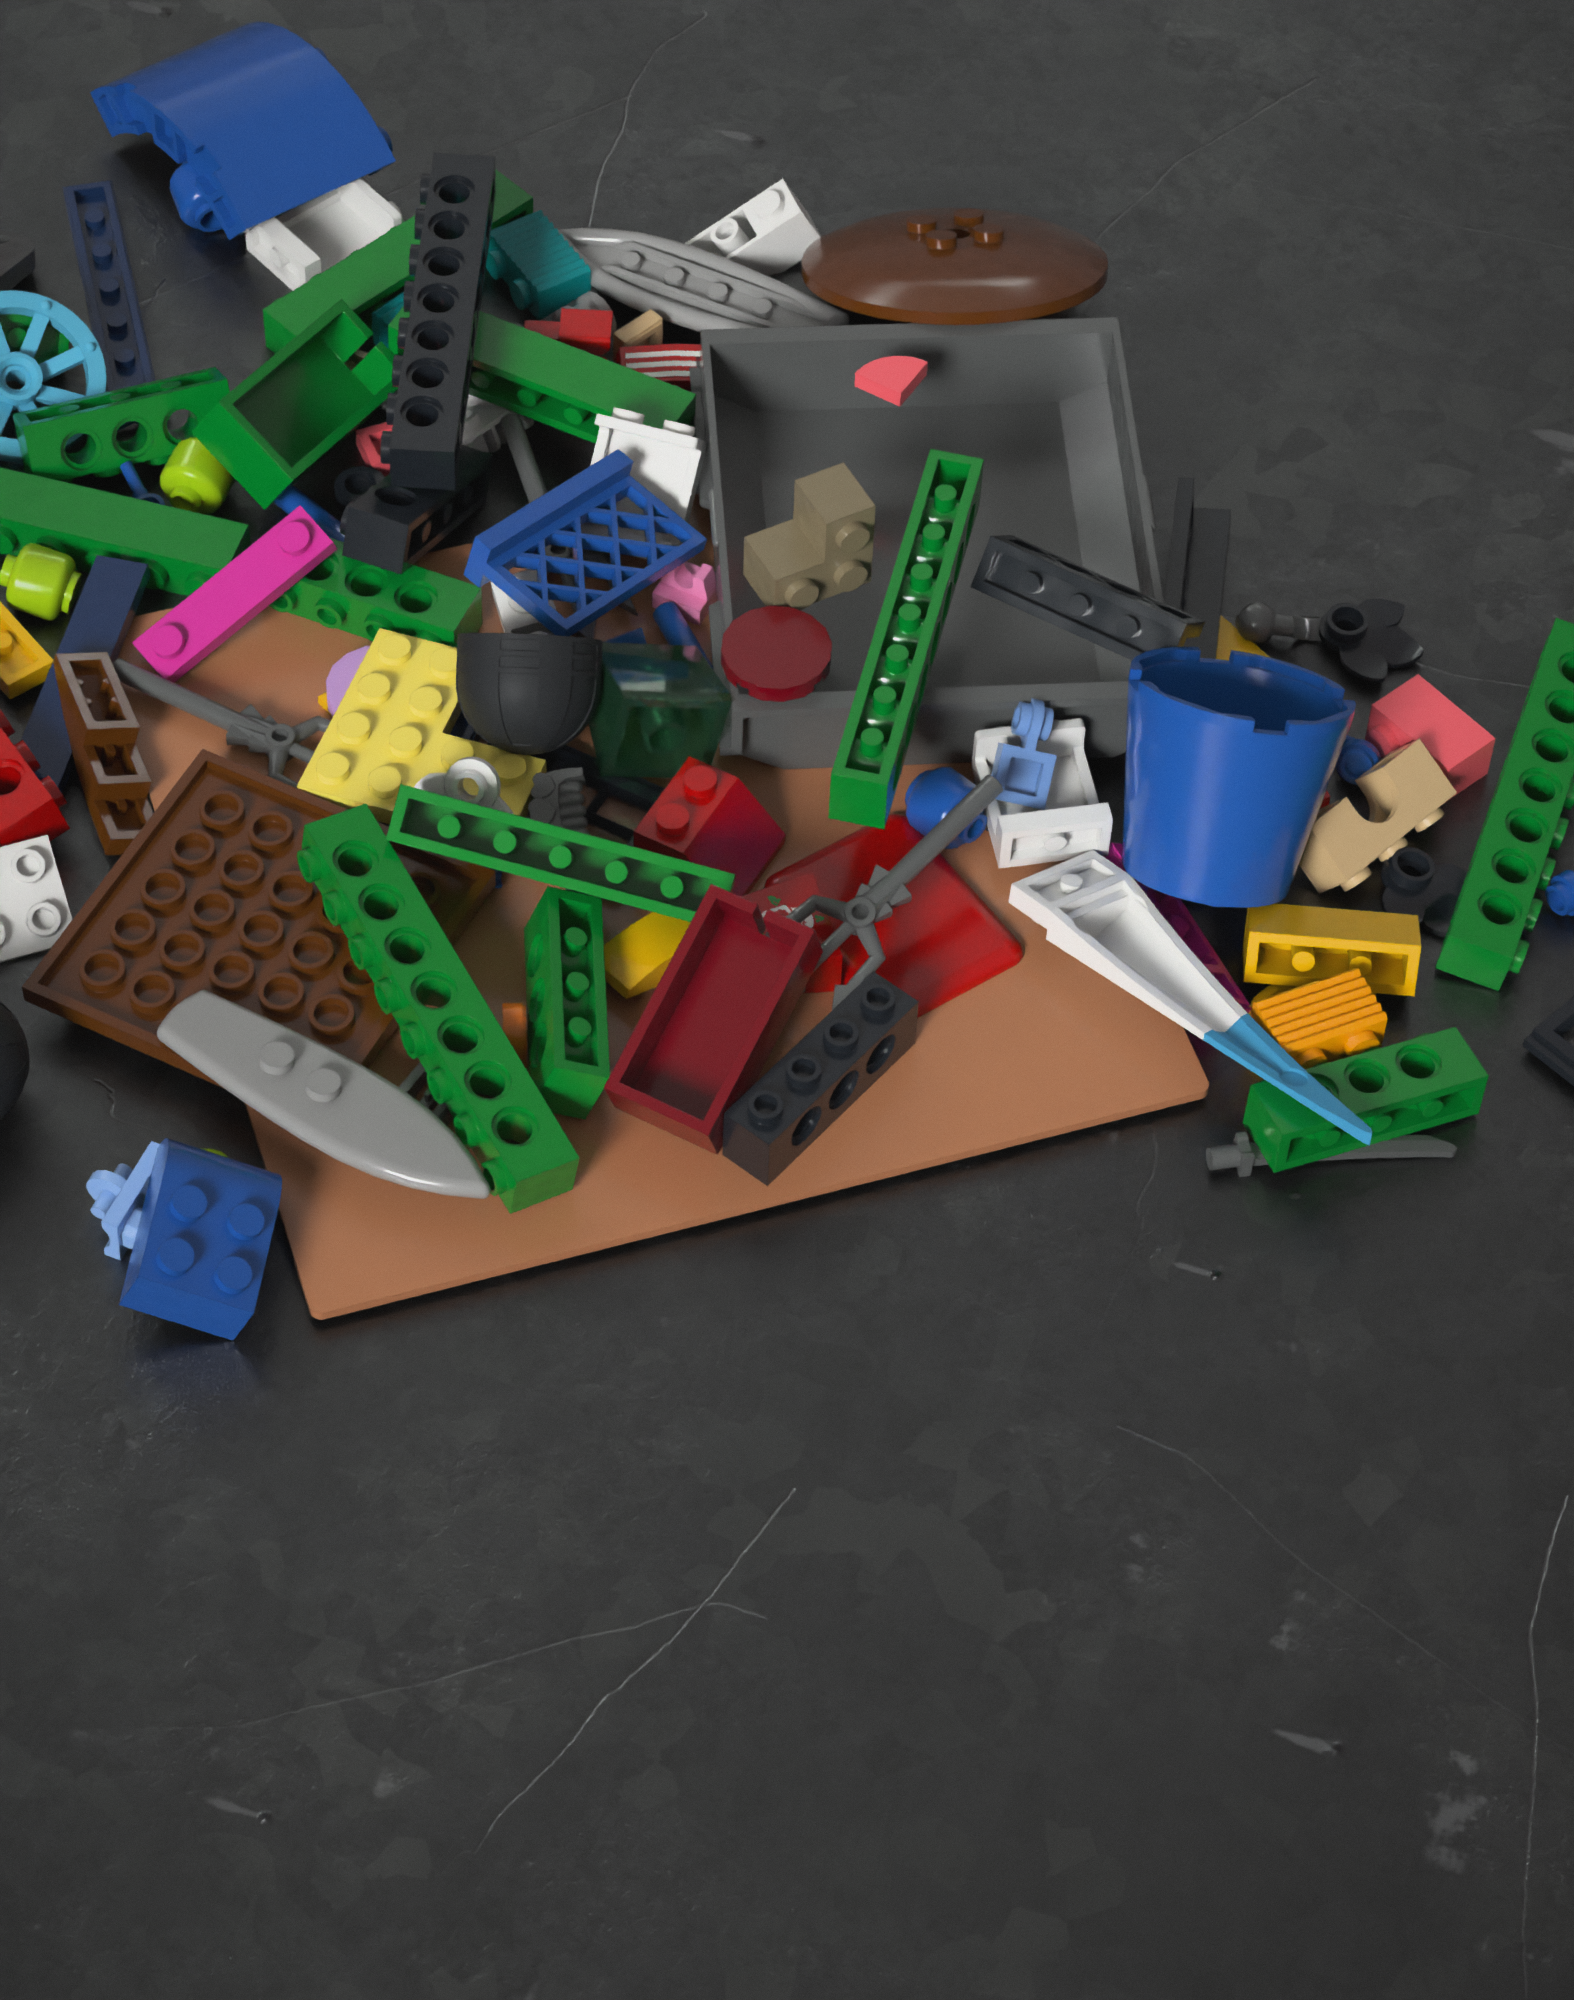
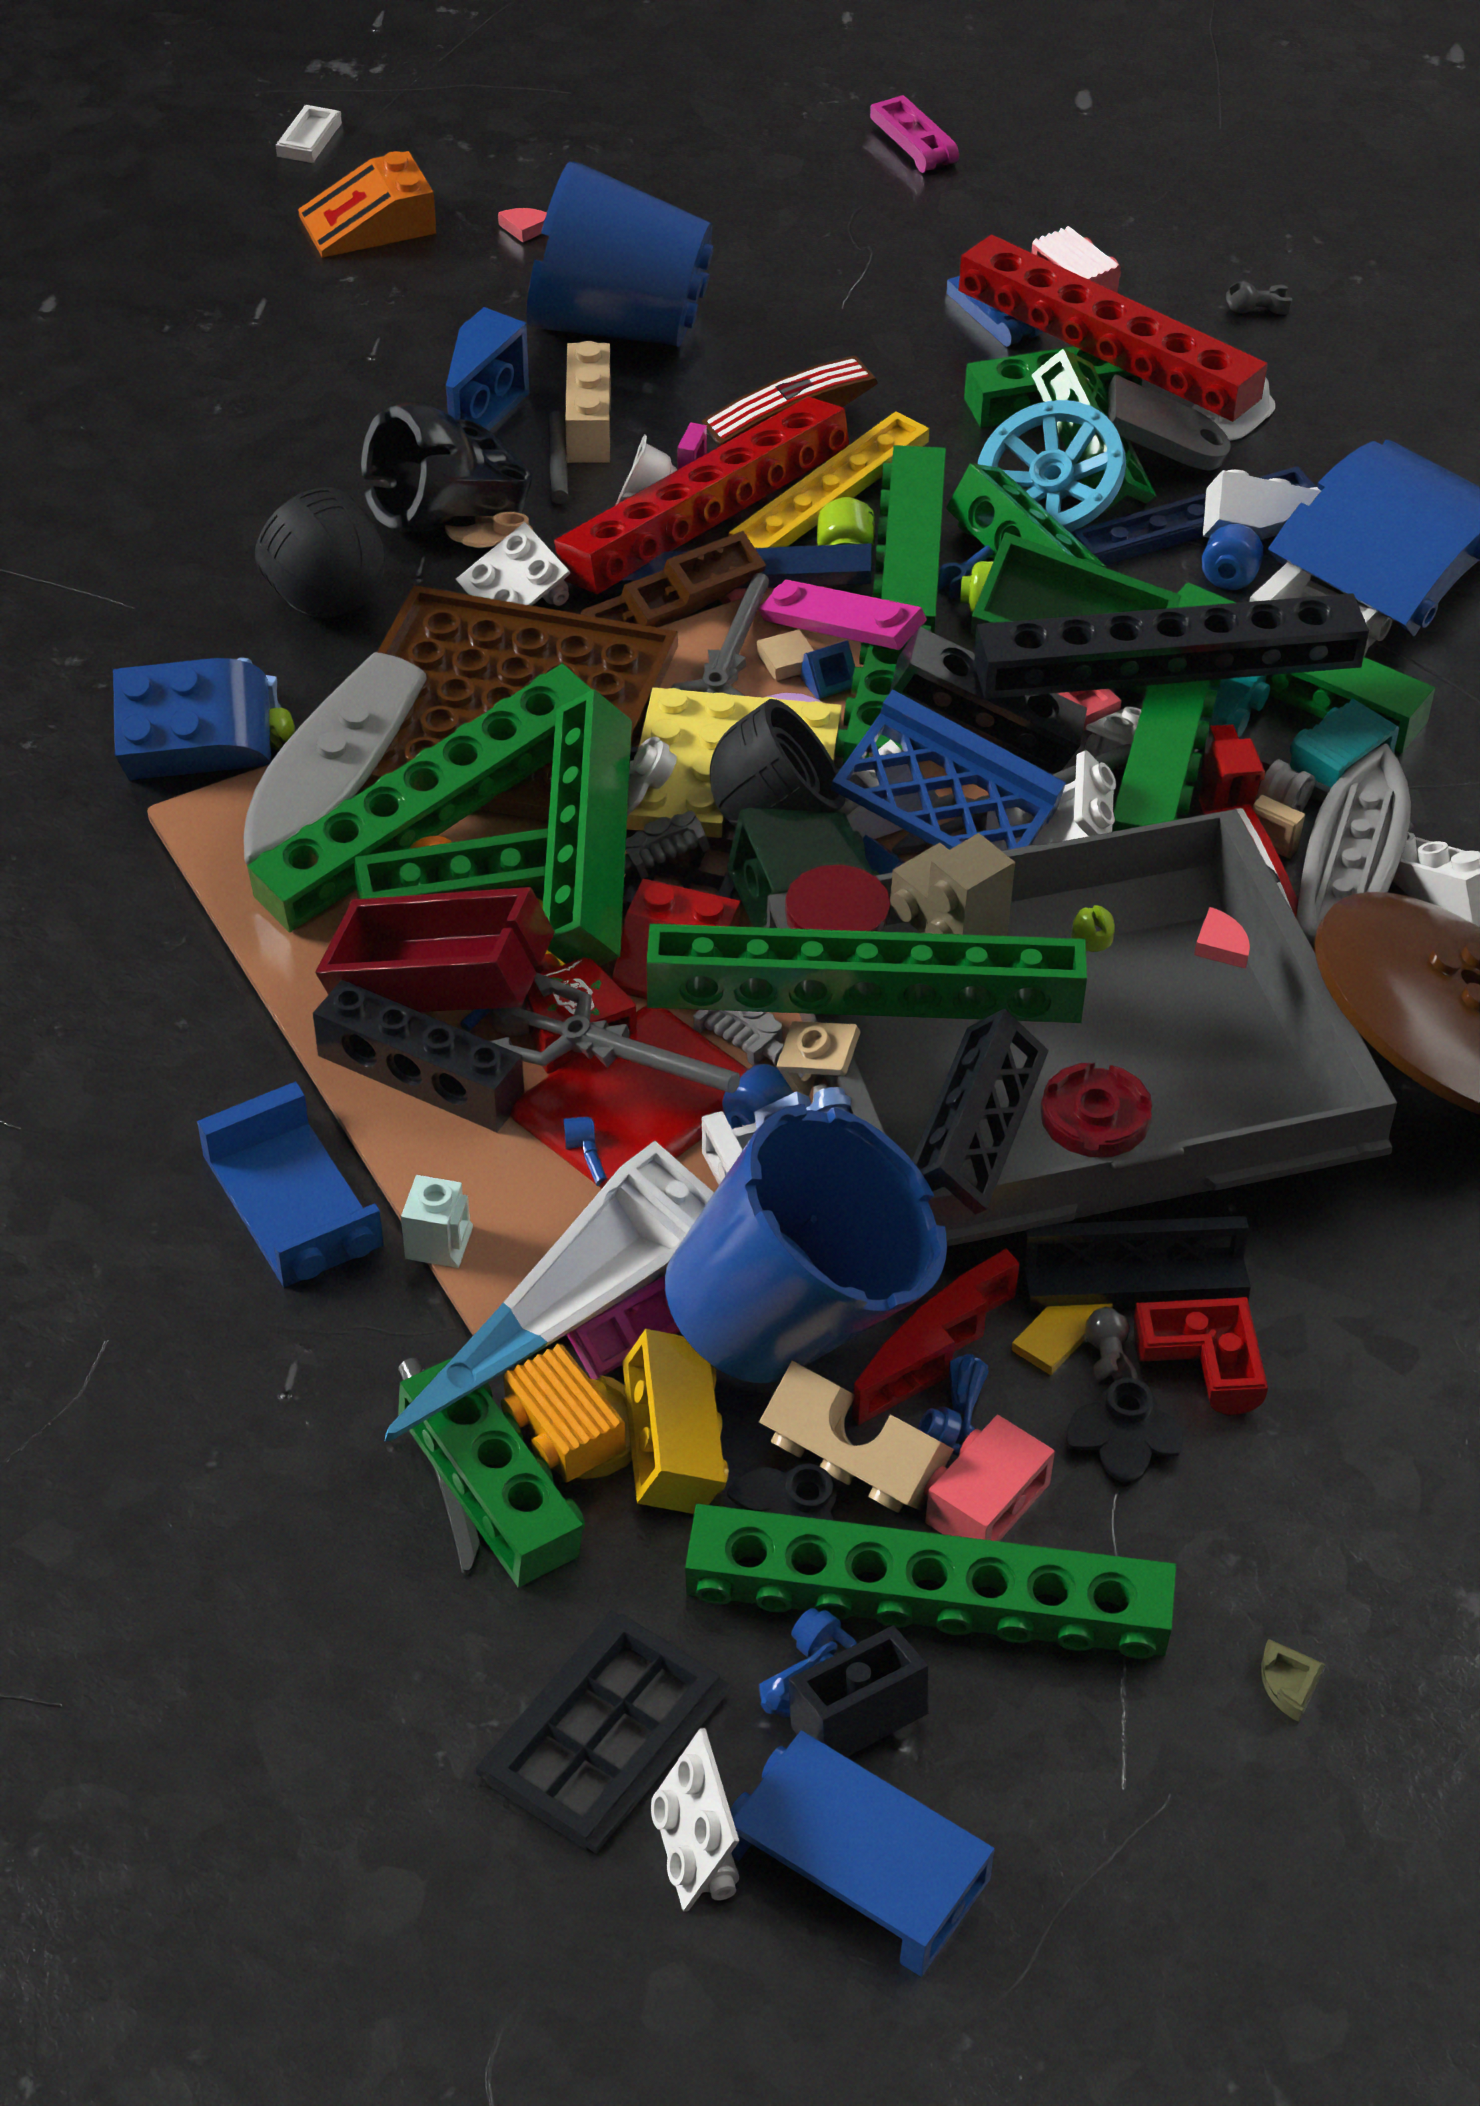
camera: 80 degrees right, 5 degrees down
none -> blue panel [197,1081,384,1288]
none -> light aqua window [401,1175,473,1268]
none -> blue hand [564,1117,607,1186]
none -> light grey piece [693,1010,825,1087]
none -> tan tile [757,629,814,681]
none -> tan bracket [776,1021,861,1096]
none -> blue slope [800,640,856,699]
none -> dark red tile [1040,1063,1152,1157]
none -> lime hinge [1071,905,1115,952]
none -> red brick [1134,1297,1268,1415]
none -> blue head [1202,524,1264,590]
none -> white slope [1203,469,1321,540]

